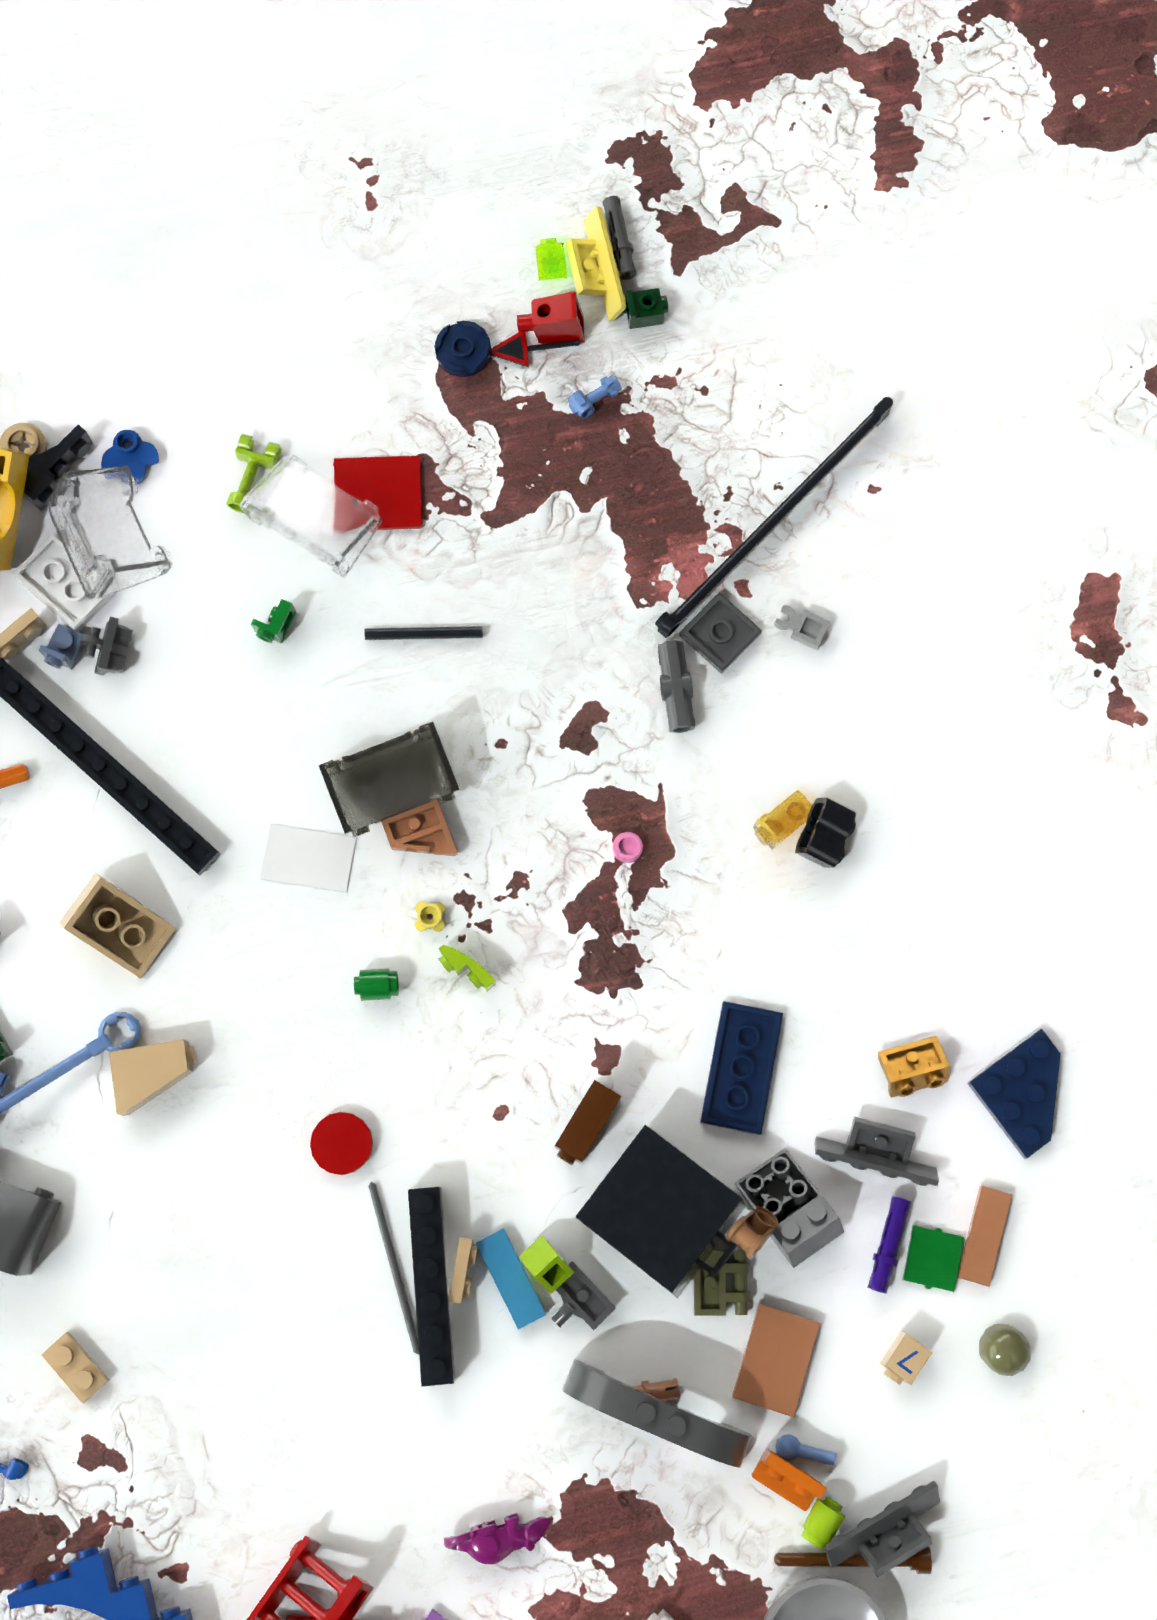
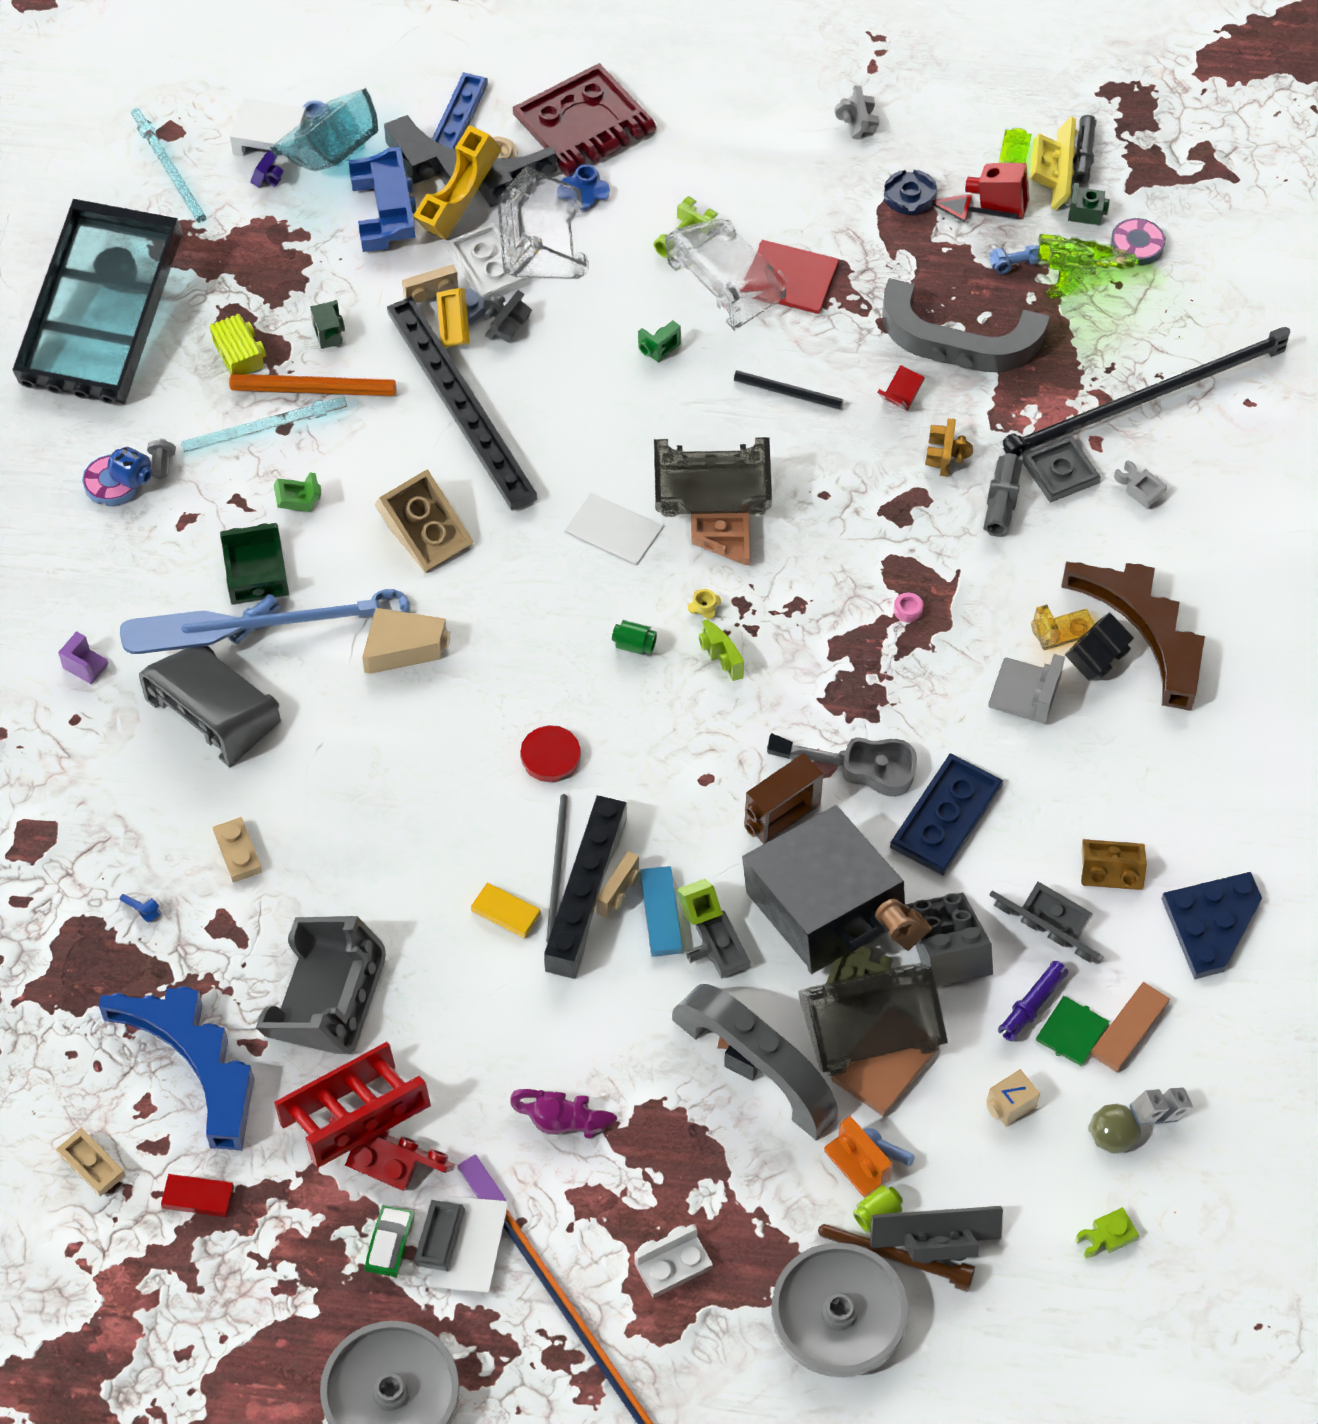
camera: 25 degrees right, 20 degrees down
none -> dark grey windscreen [256,916,386,1054]
none -> yellow tile [436,288,470,348]
none -> yellow tile [471,882,541,938]
none -> hinge [513,63,656,177]
none -> flat silver piece [767,733,917,796]
none -> clear smoke windscreen [798,963,948,1076]
none -> light grey hips [834,85,880,139]
none -> red bracket [877,365,925,411]
none -> arch [882,278,1050,372]
none -> pearl gold hips [925,418,973,477]
none -> light grey bracket [988,654,1065,724]
none -> clear neon green piece [1037,234,1139,298]
none -> reddish brown arch [1061,561,1205,711]
none -> lime plate [1075,1207,1139,1258]
none -> tile [1110,218,1166,265]
none -> flat silver piece [1129,1087,1193,1125]

